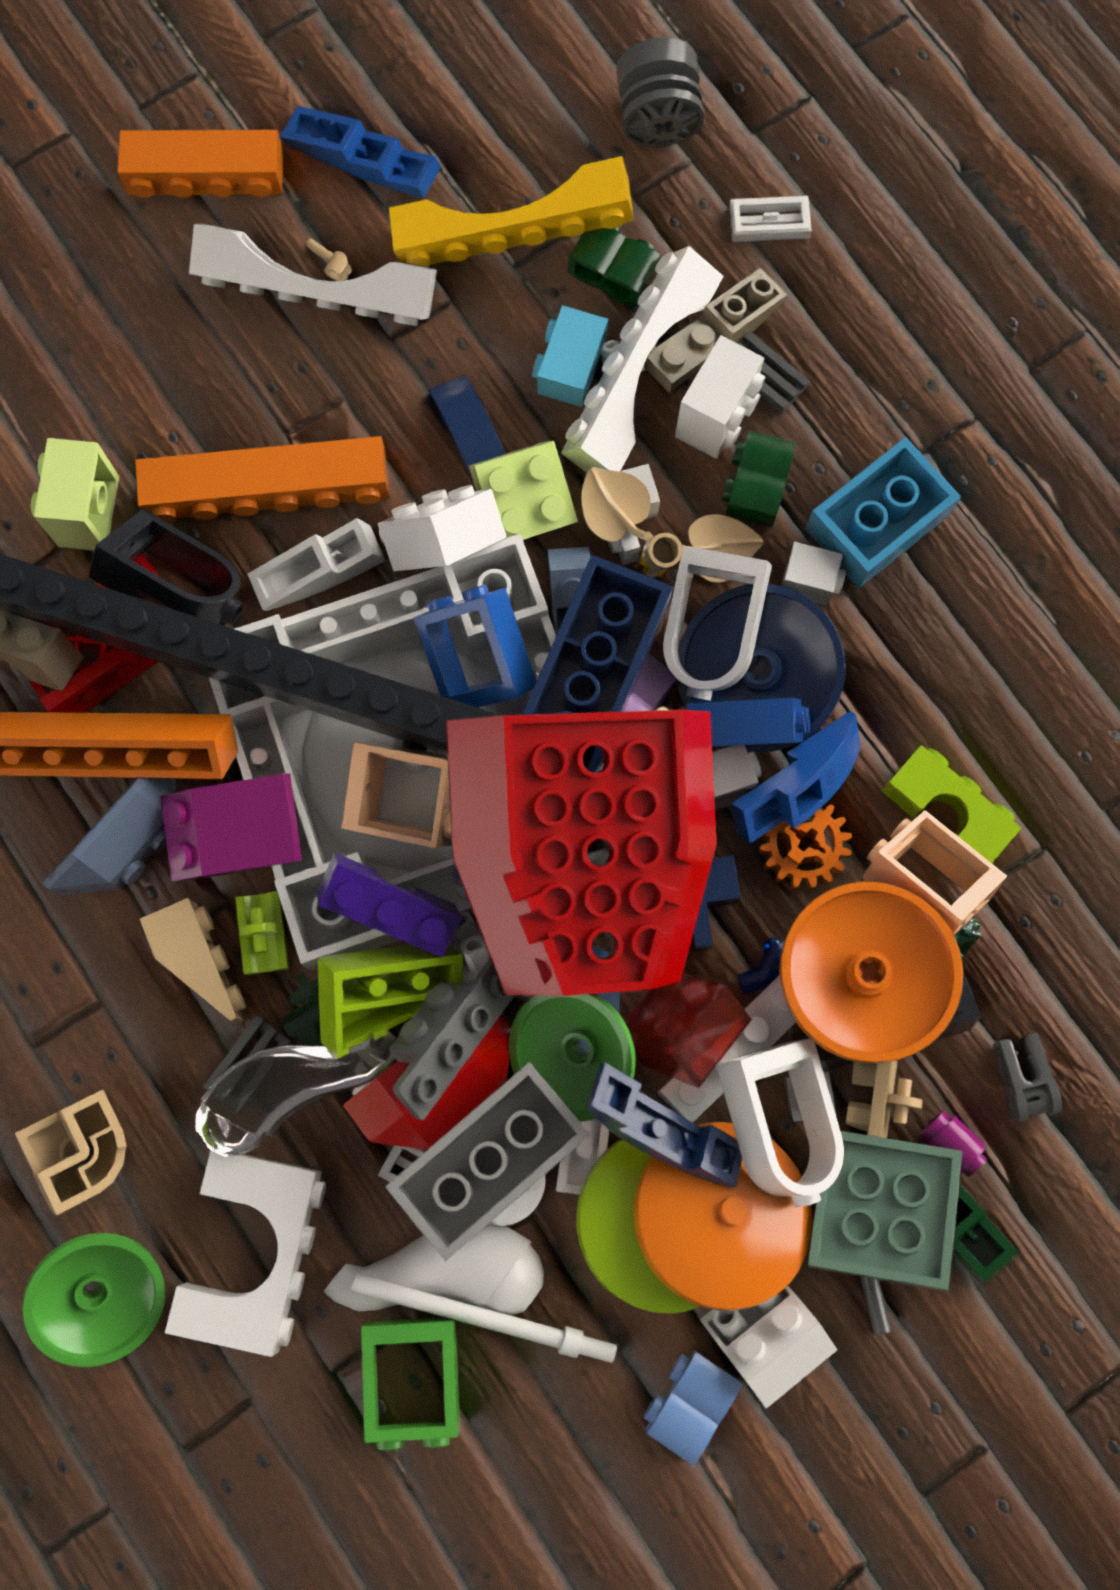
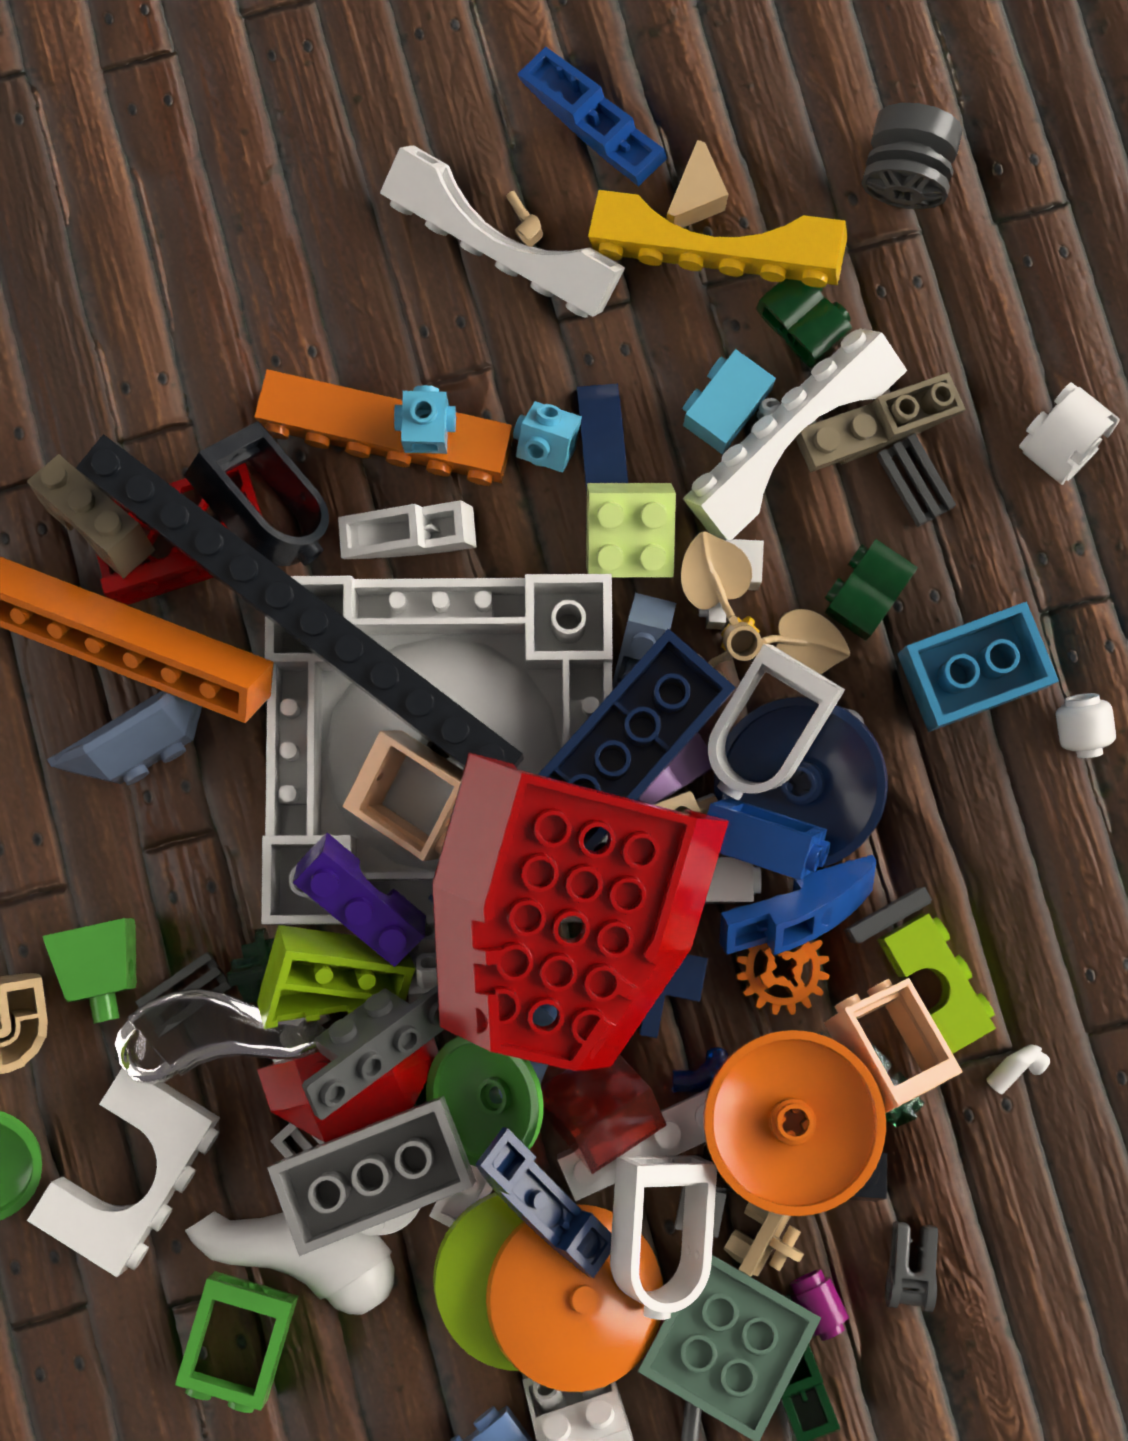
camera: 20 degrees right, 5 degrees up
yellowish green brick [31,438,119,550] -> none
orange brick [118,130,284,198] -> none
tan slope [140,898,246,1024] -> none
magenta slope [160,773,302,881] -> none
lime hips [235,891,289,976] -> none
white bar [350,1273,617,1363] -> none
white brick [378,485,506,571] -> none
blue window [413,585,537,708] -> none
white brick [675,335,766,459] -> none
white tile [729,196,812,242] -> none
white brick [781,542,846,606] -> none
none -> bright green torso [43,918,137,1024]
none -> medium azure brick [394,385,456,454]
none -> medium azure brick [513,401,582,473]
none -> tan slope [666,140,729,228]
none -> dark grey tile [843,887,932,943]
none -> white arm [986,1044,1050,1094]
none -> white brick [1019,382,1120,485]
none -> white head [1056,693,1116,758]

